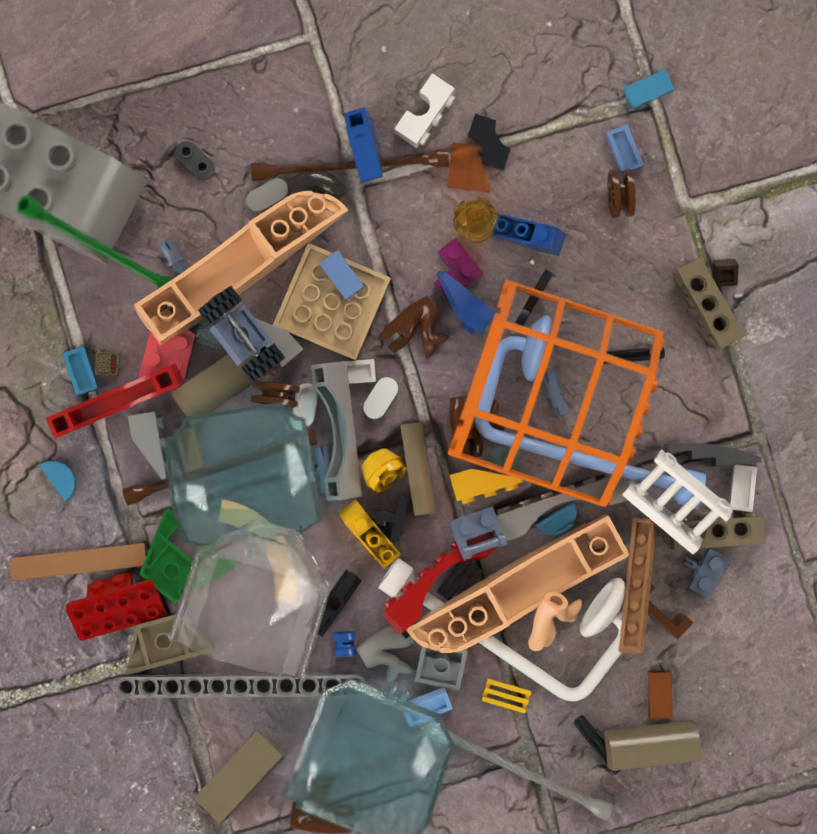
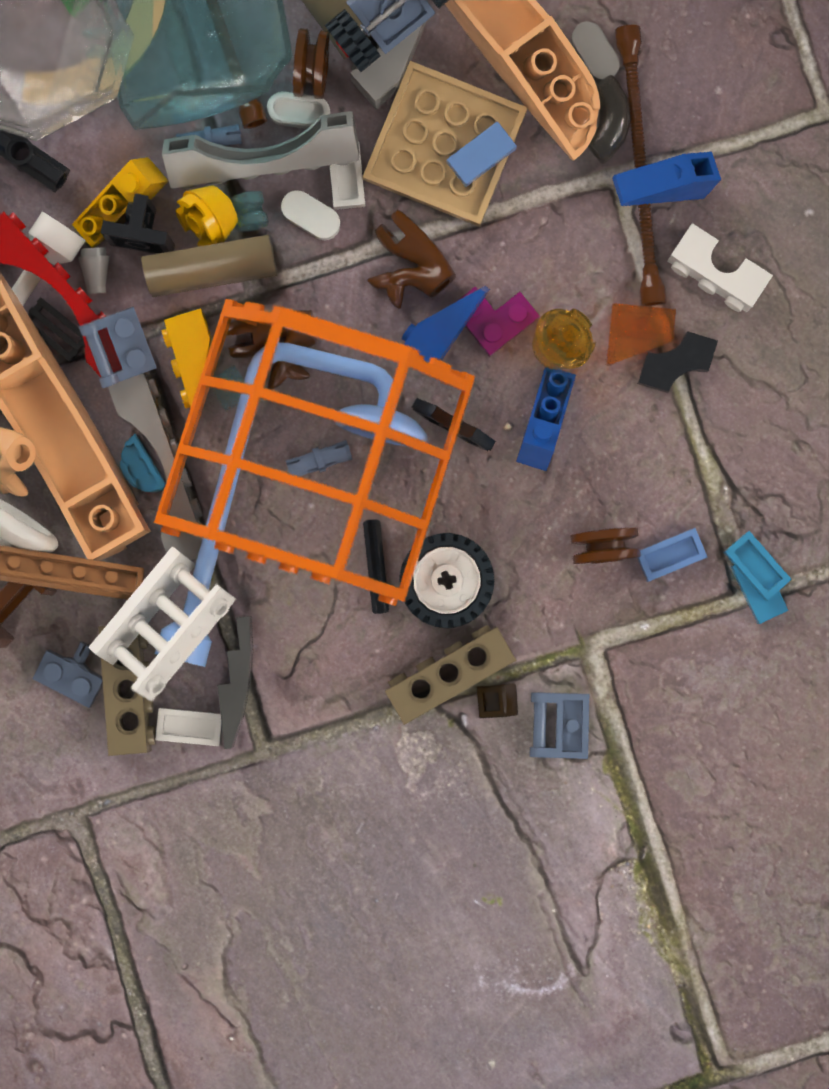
camera: 90 degrees right, 0 degrees up
none -> light grey cone [78,248,110,294]
none -> clear light blue wheel [232,191,269,231]
none -> wheel [399,533,494,628]
none -> sand blue plate [530,692,590,759]
none -> dark azure tile [723,531,792,601]

